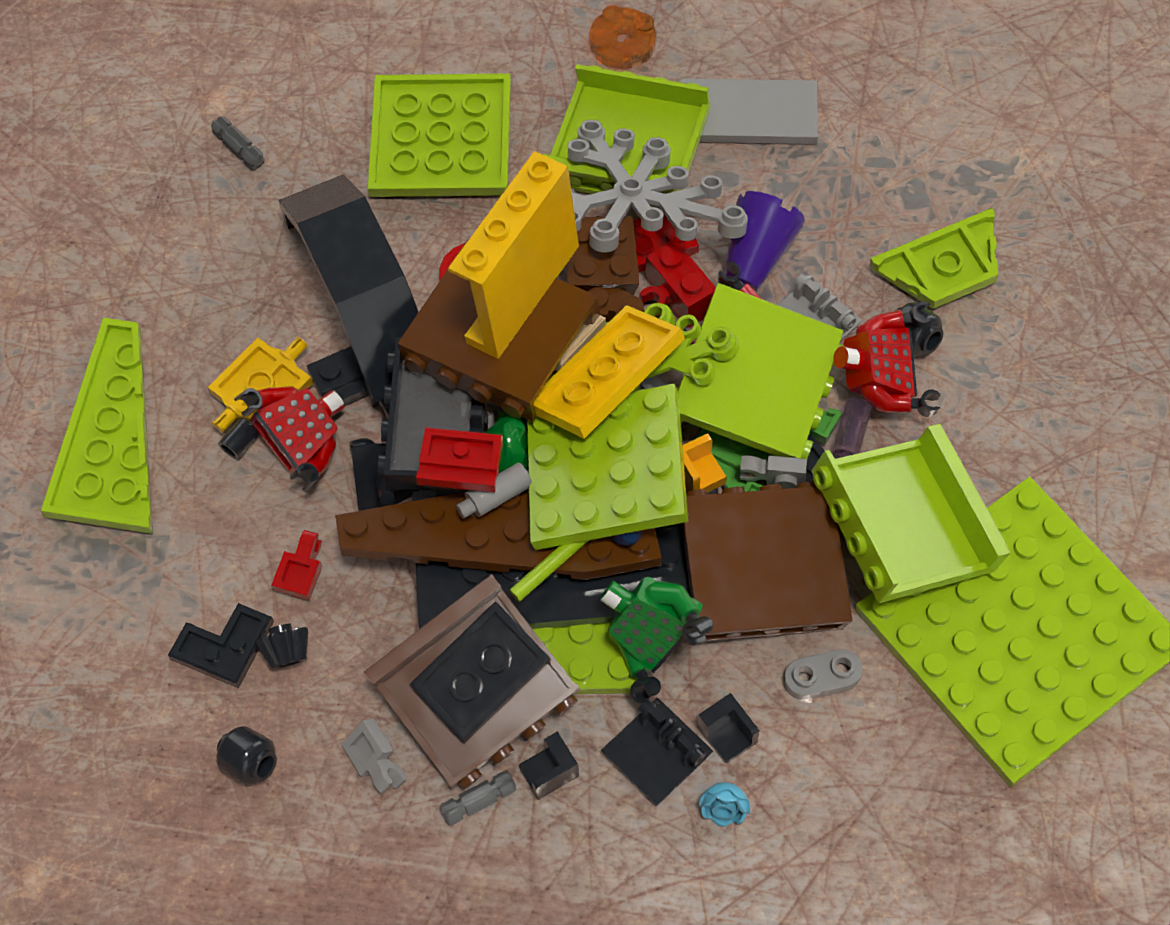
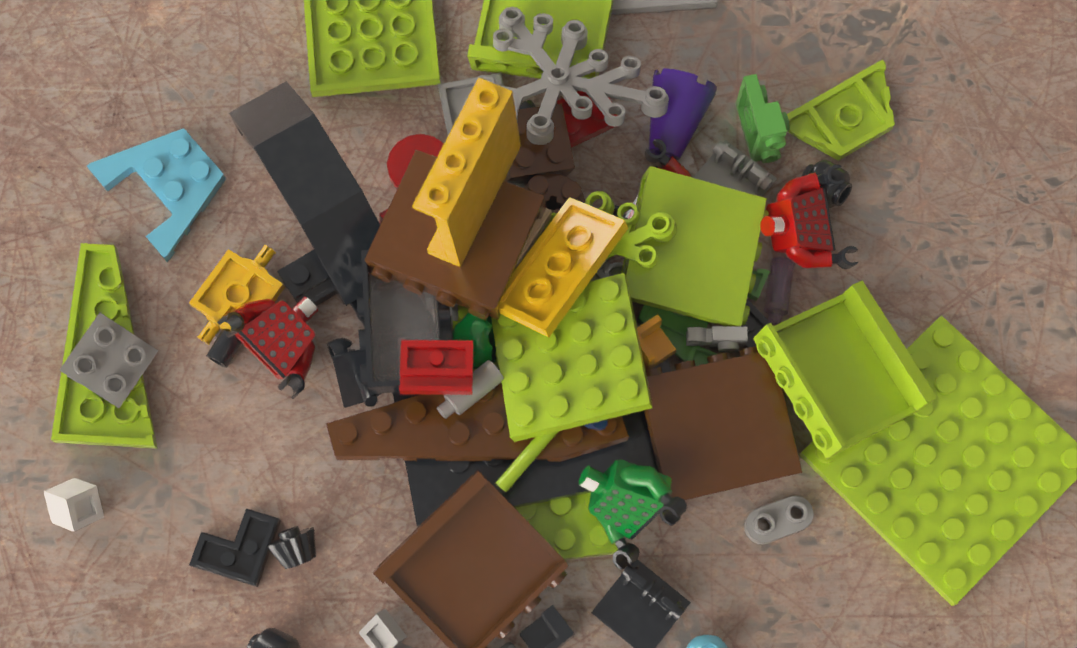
camera: 10 degrees left, 10 degrees up
dark grey axle [211,116,265,169] -> none
red plate [271,530,322,601] -> none
black tile [409,601,551,743] -> none
red brick [639,239,716,329] -> none
black panel [698,693,759,763] -> none
none -> white panel [44,478,104,532]
none -> light grey hinge [59,312,158,408]
none -> medium azure wing [87,128,226,262]
none -> bright green plate [735,74,790,163]

